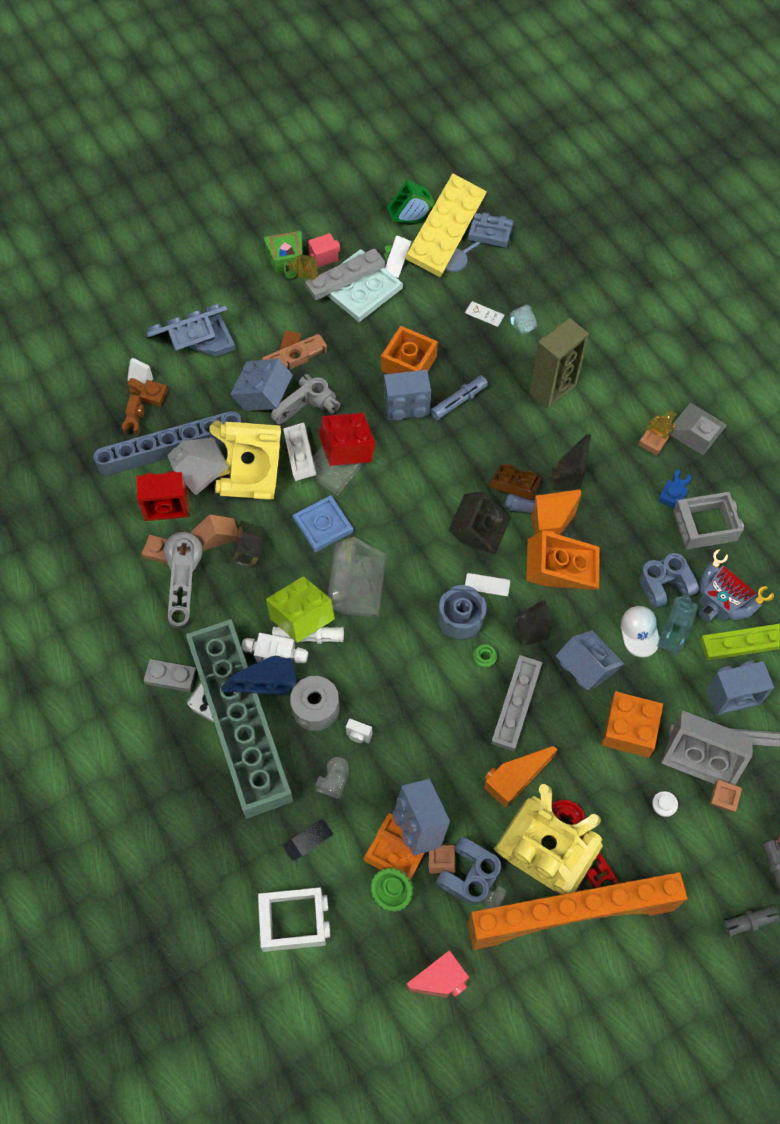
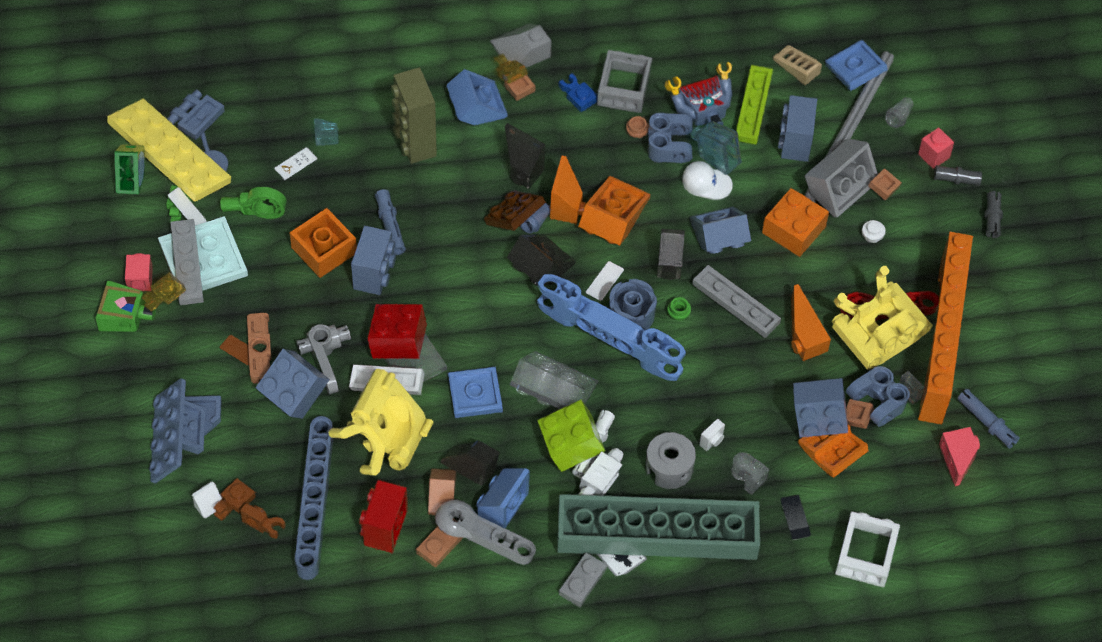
camera: 70 degrees left, 5 degrees down
light grey slope [167,437,228,495] -> none
dark blue slope [221,655,297,695] -> none
bright green hat [371,867,413,912] -> none
none -> bright green pin [220,187,287,219]
none -> medium blue slope [447,69,508,125]
none -> medium blue slope [476,468,529,528]
none -> medium blue piece [537,274,686,381]
none -> nougat plate [626,116,649,138]
none -> sand blue pin [957,389,1020,449]

